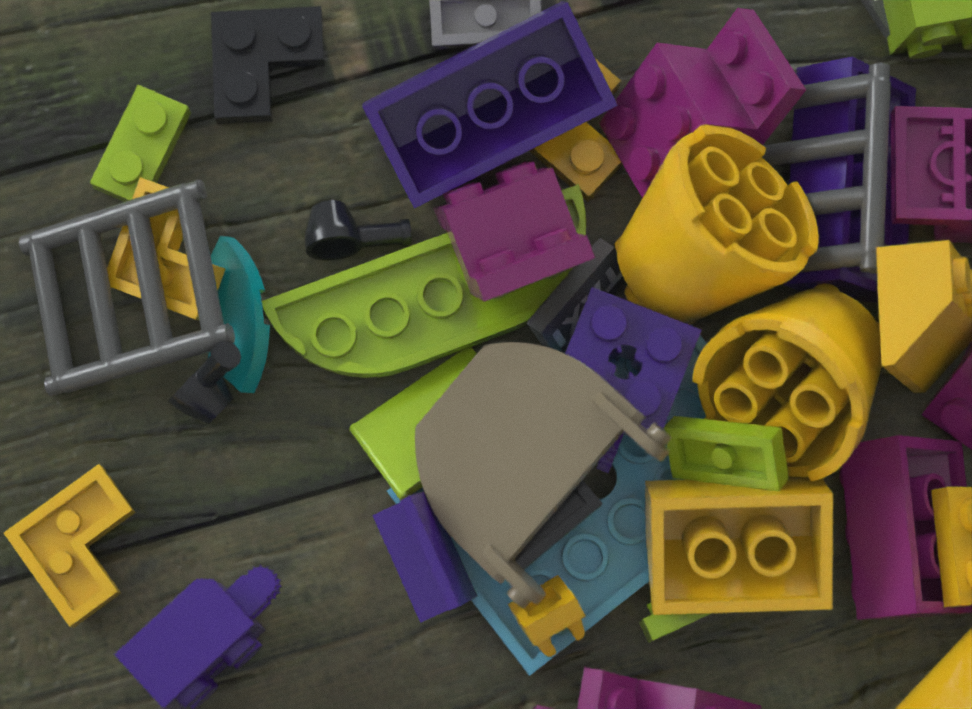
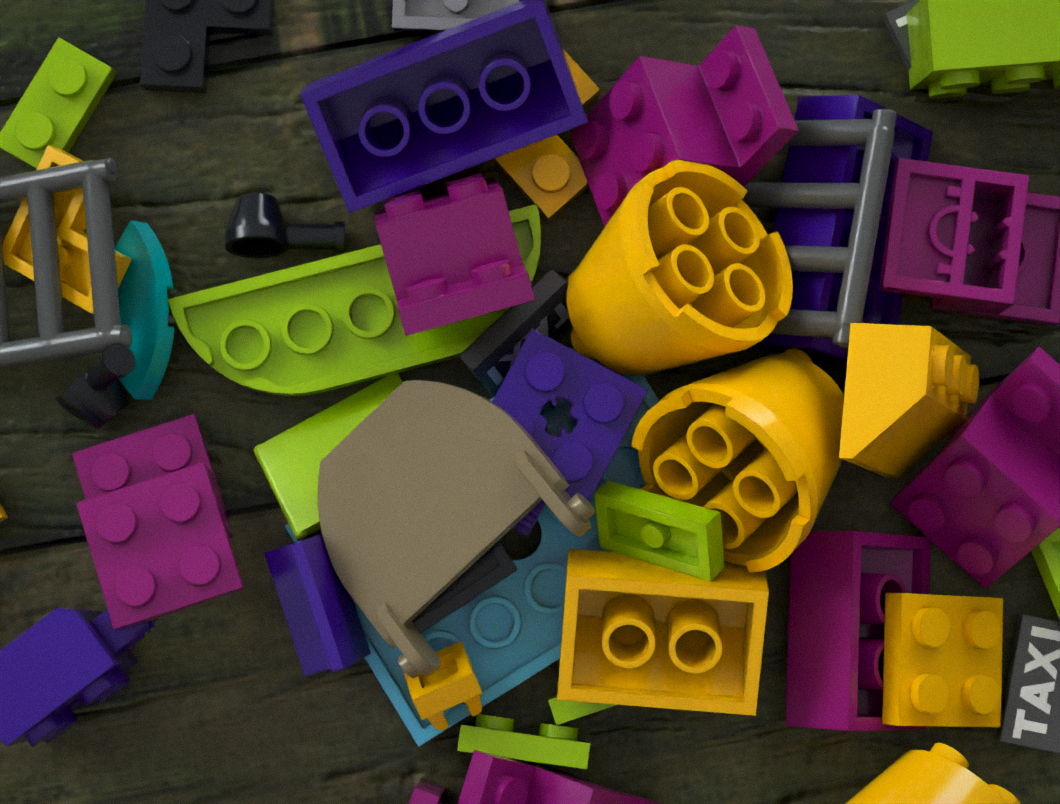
camera: 10 degrees right, 5 degrees up
none -> magenta bracket [72,414,245,631]
none -> lime plate [457,714,591,770]

